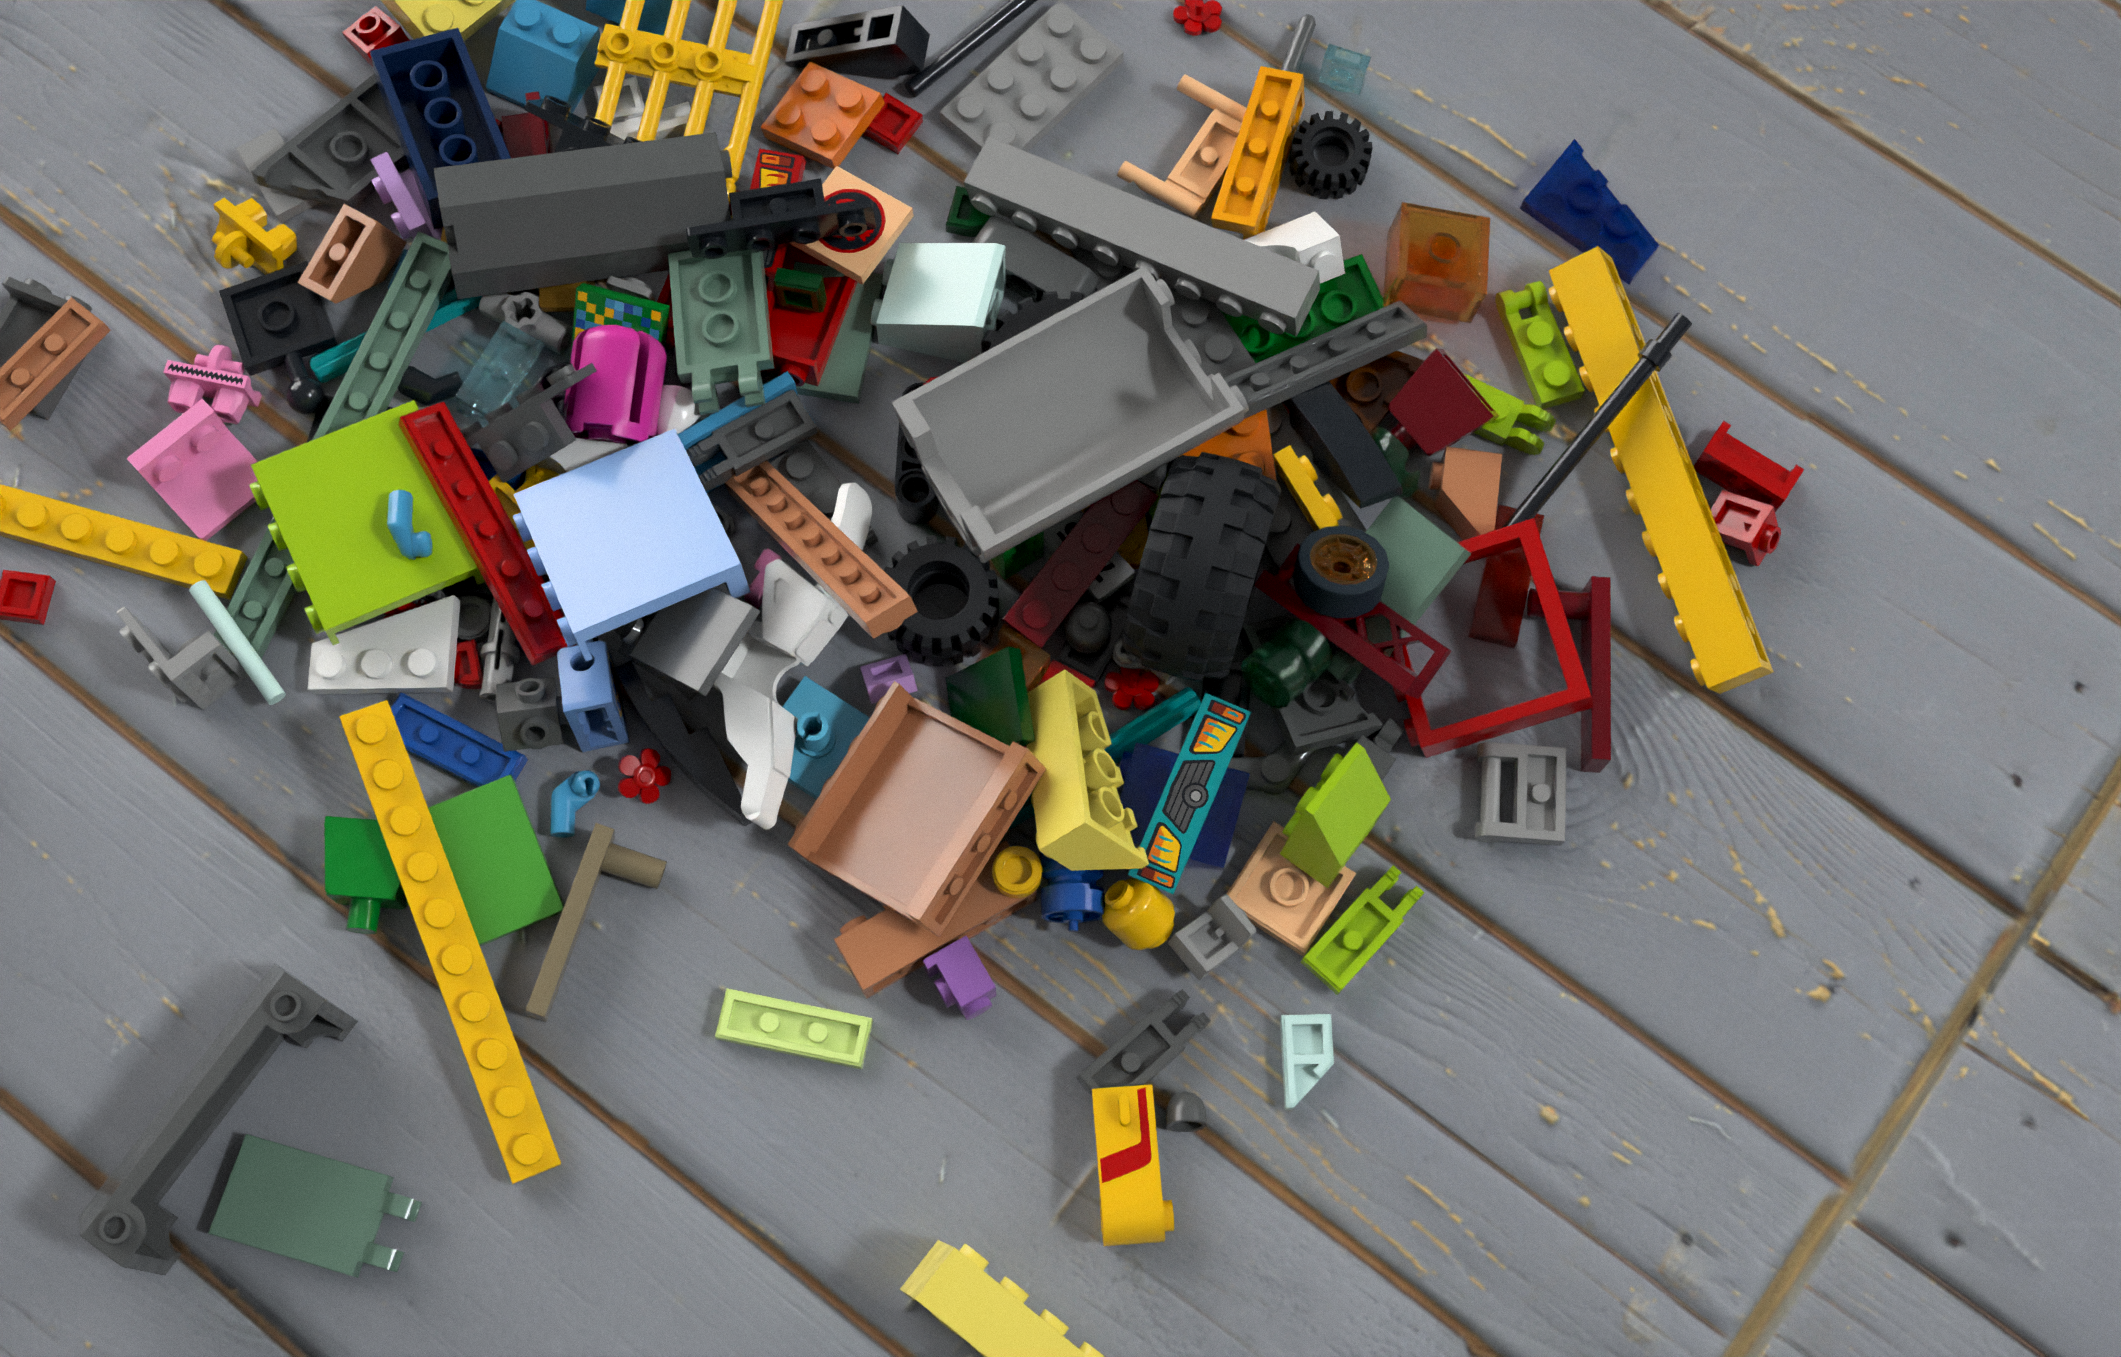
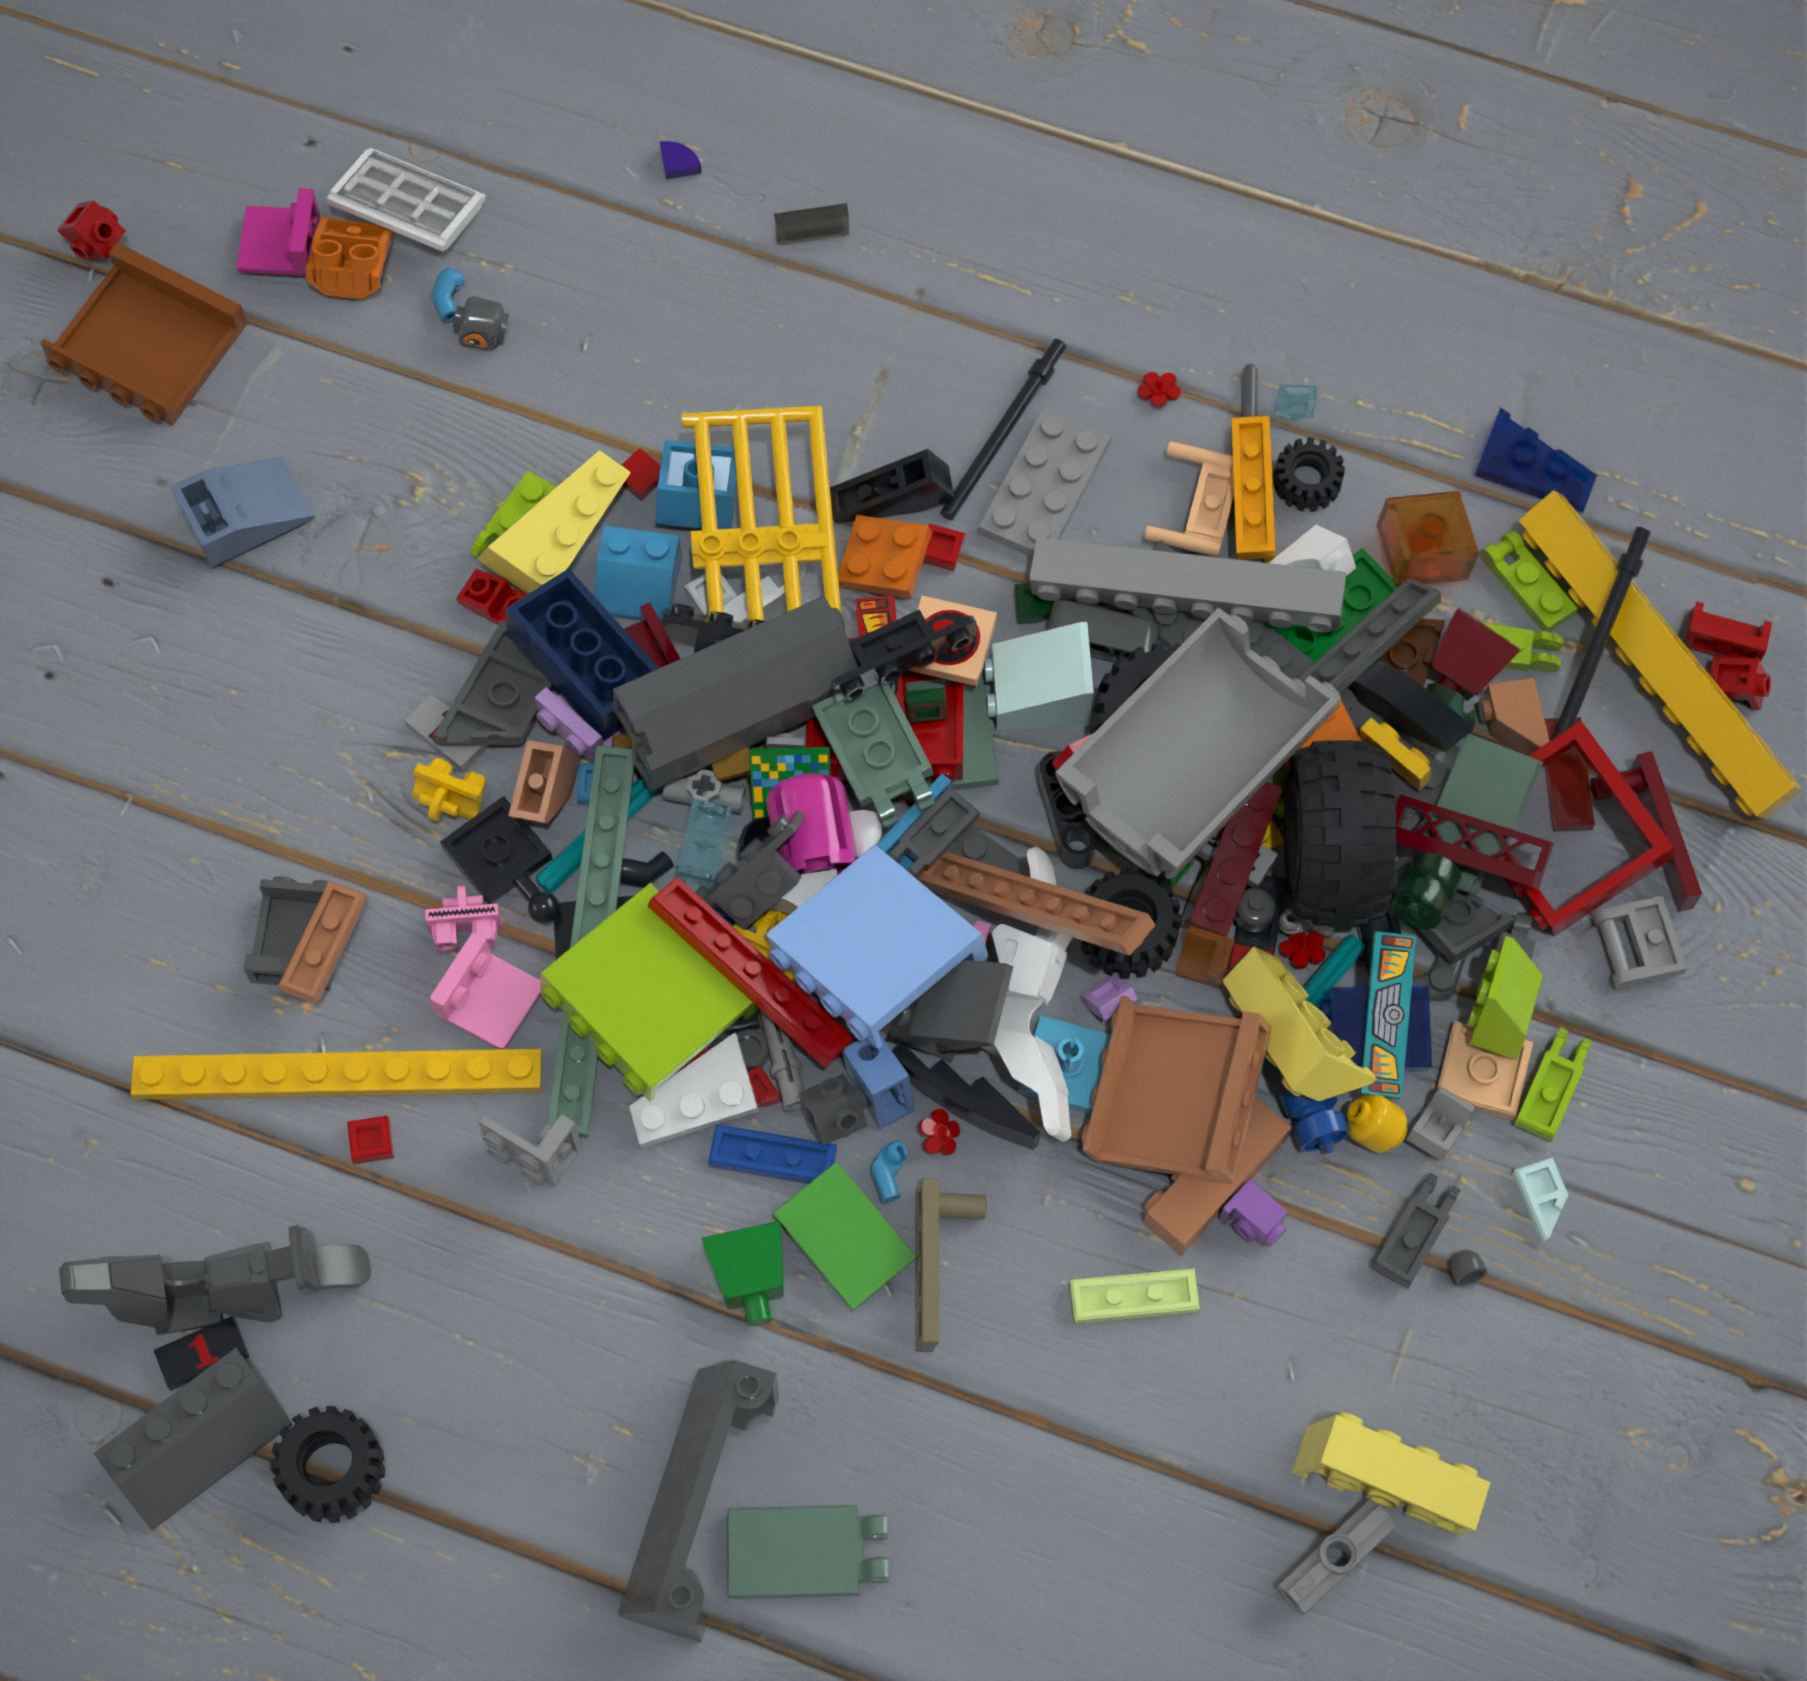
camera: 15 degrees left, 5 degrees down
light aqua bar [189,580,286,705] -> none
yellow plate [339,700,561,1185] -> none
dark azure arm [387,490,432,560] -> none
dark green tile [945,647,1035,746] -> none
yellow tile [992,846,1042,898] -> none
yellow door [1092,1084,1174,1246] -> none
black wheel [1293,526,1389,618] -> none

